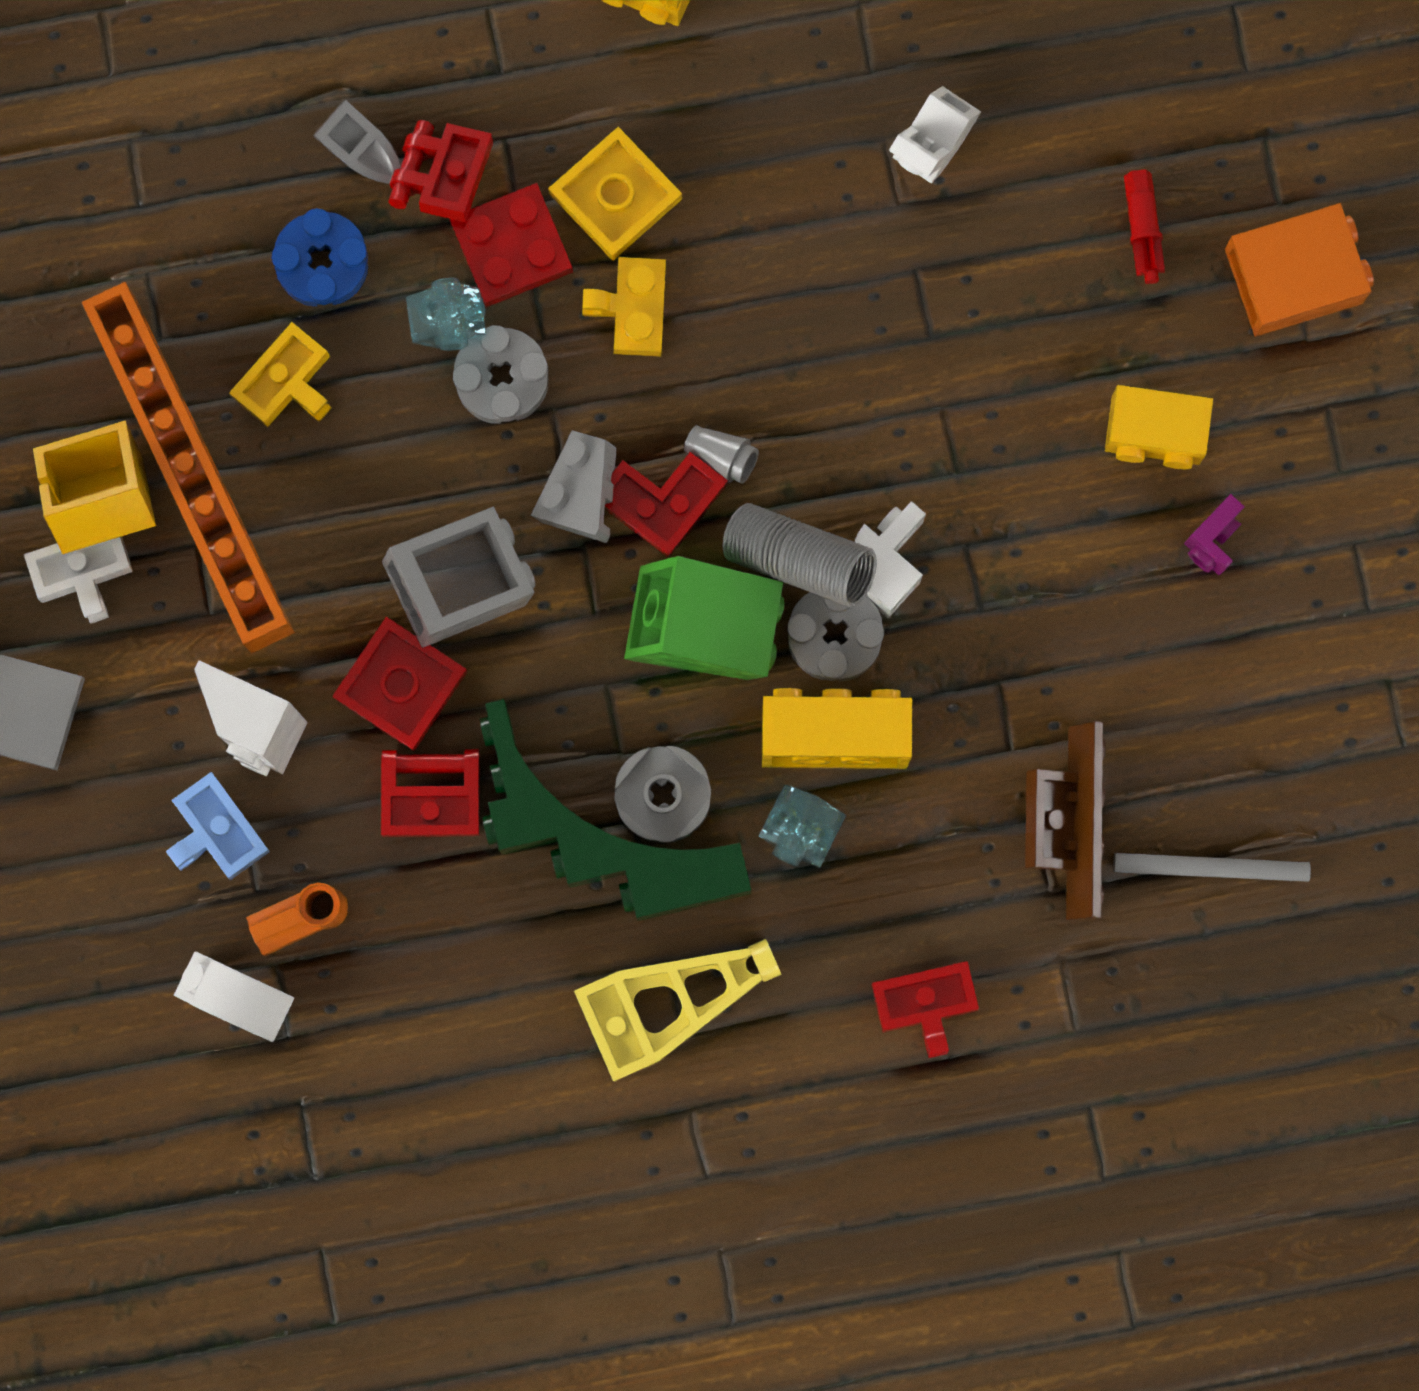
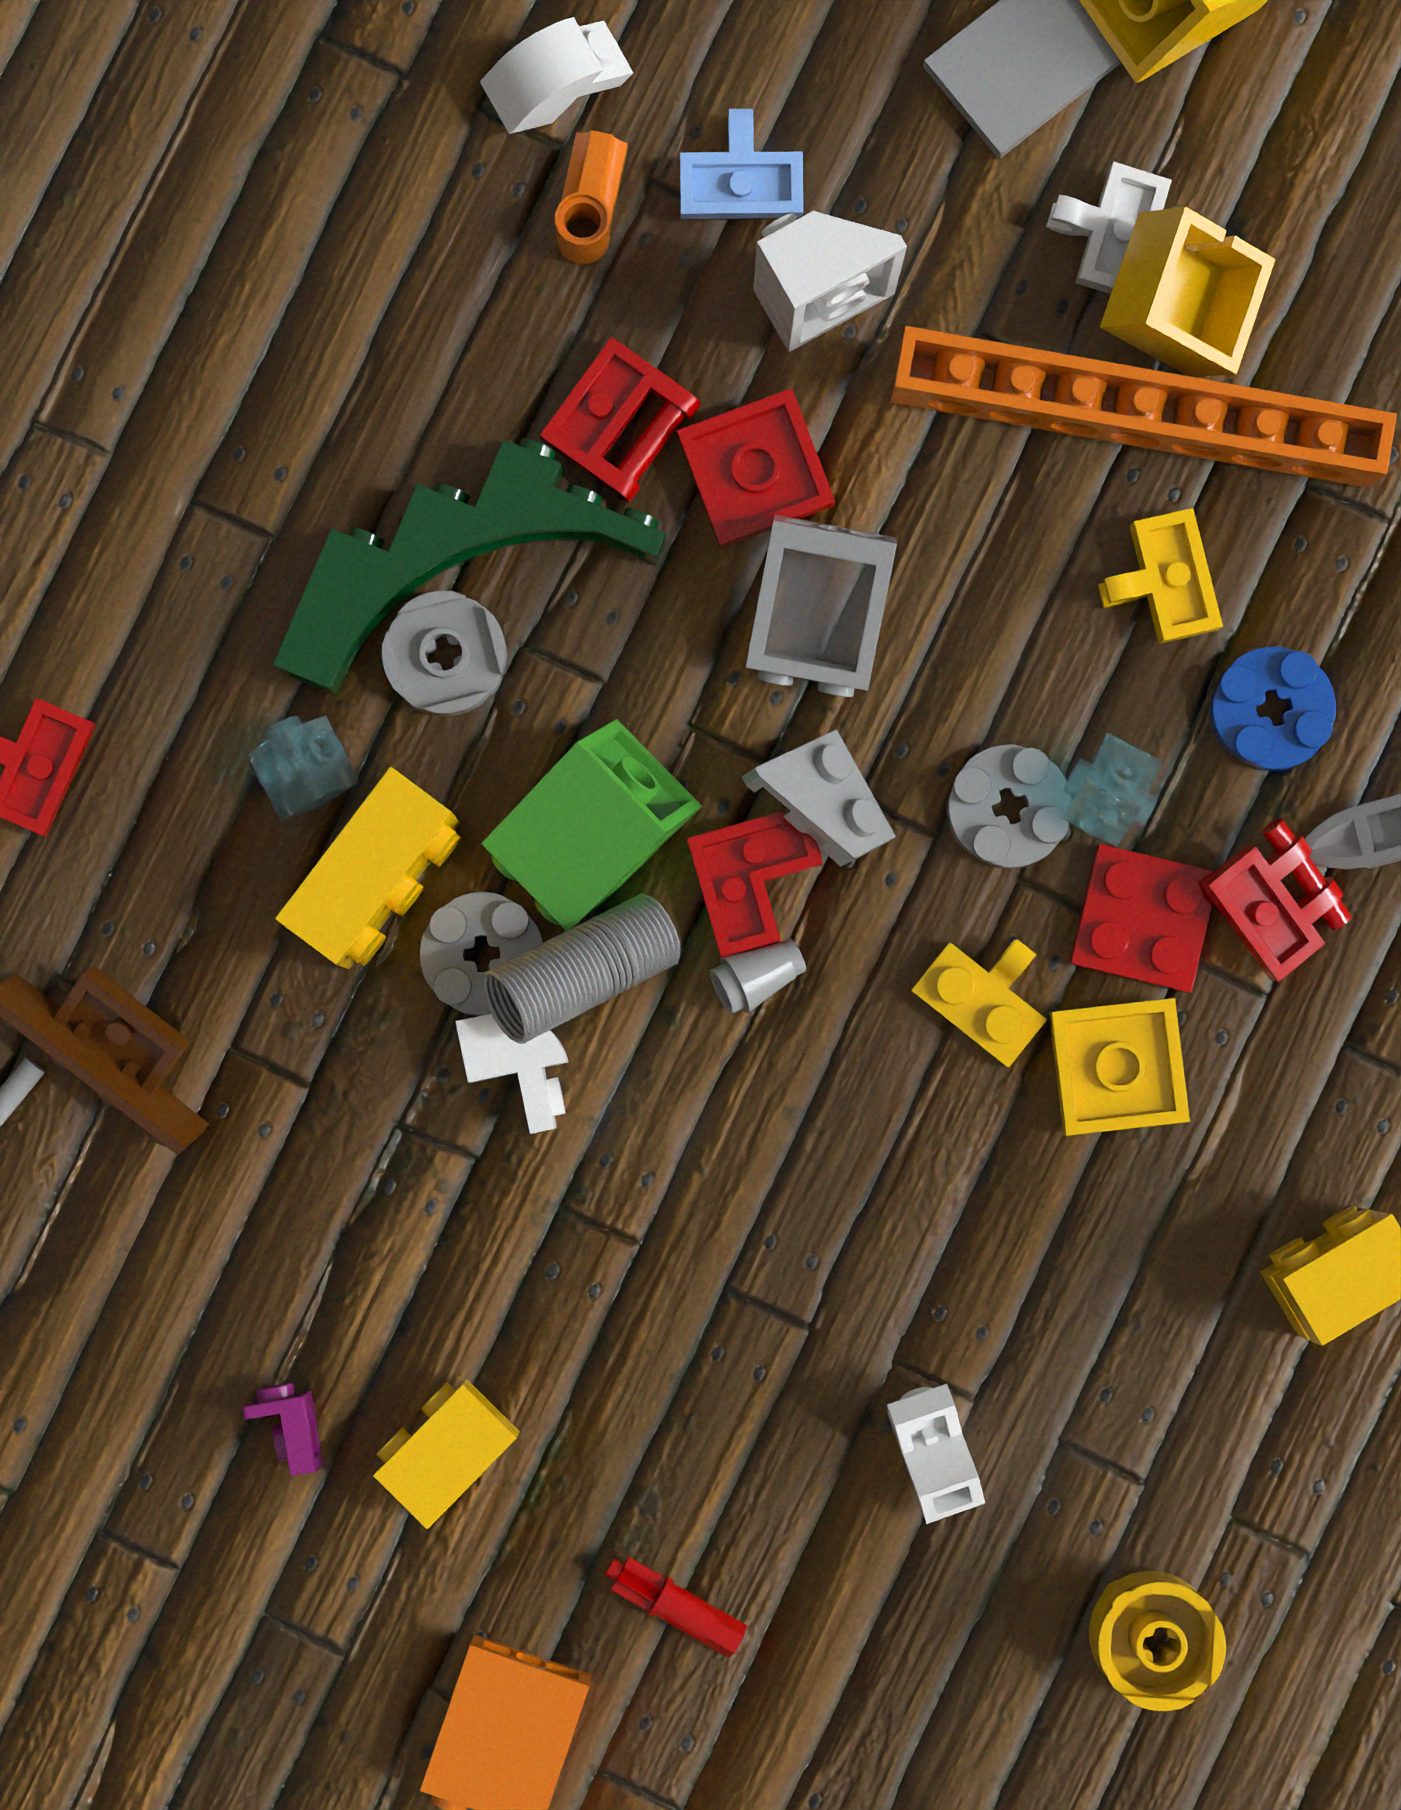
camera: 120 degrees right, 5 degrees up
light yellow plate [574,939,782,1082] -> none

